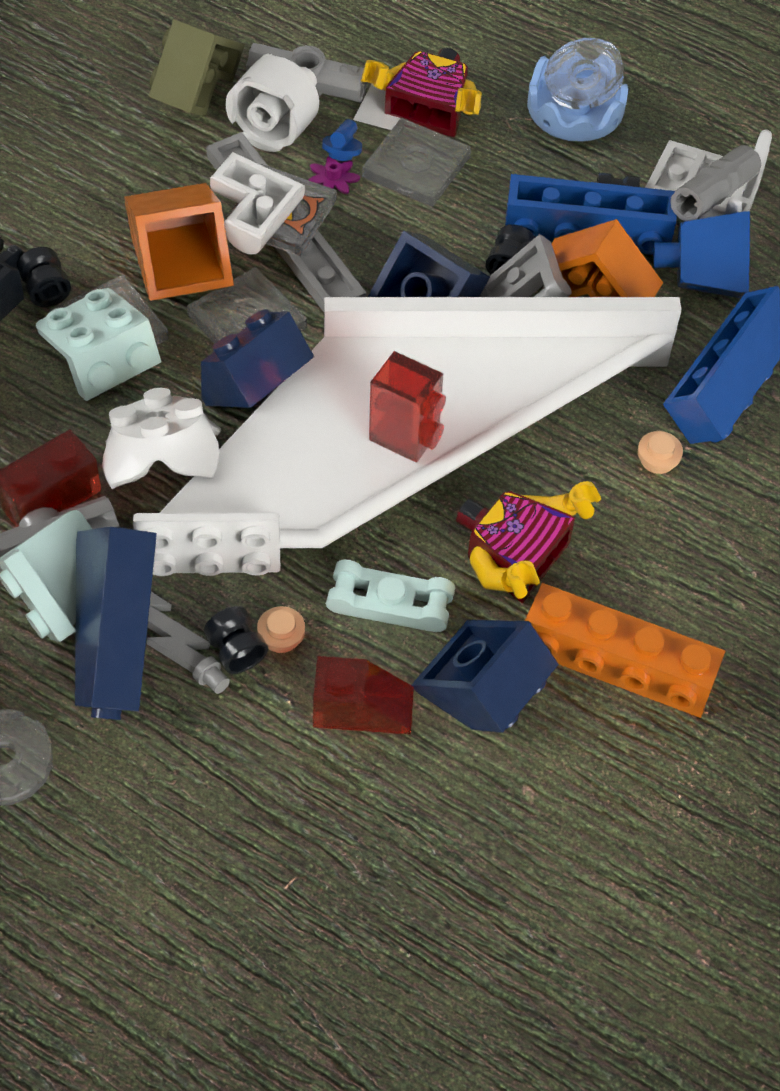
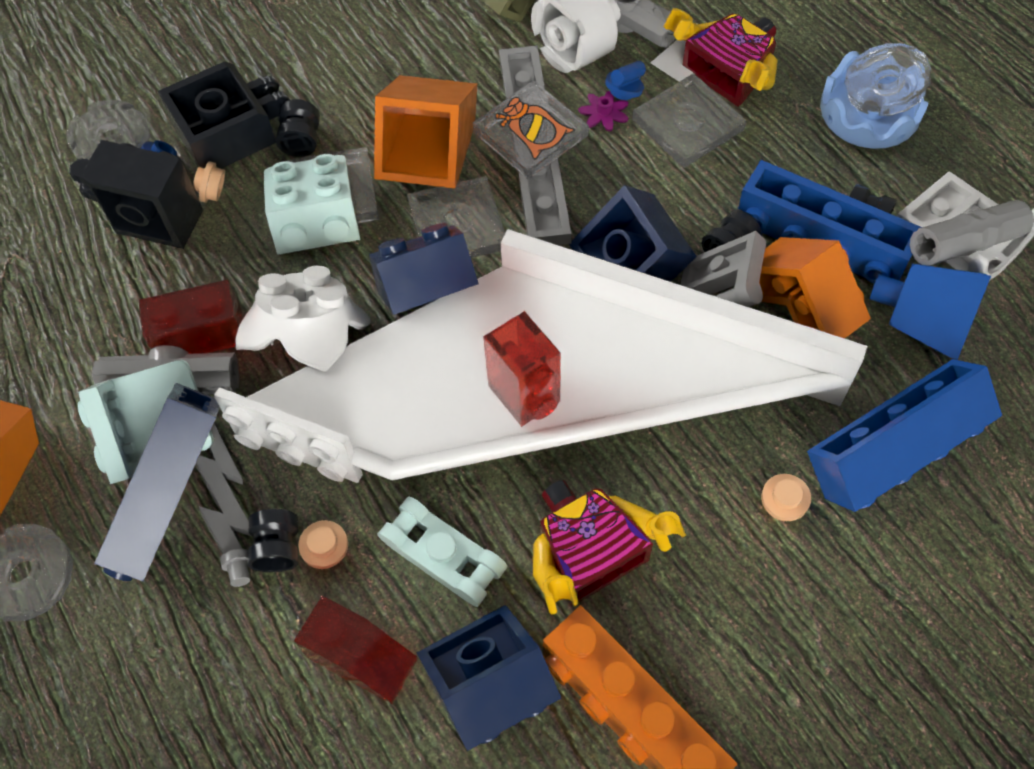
camera: 30 degrees right, 5 degrees up
white brick [210,152,305,255] -> none

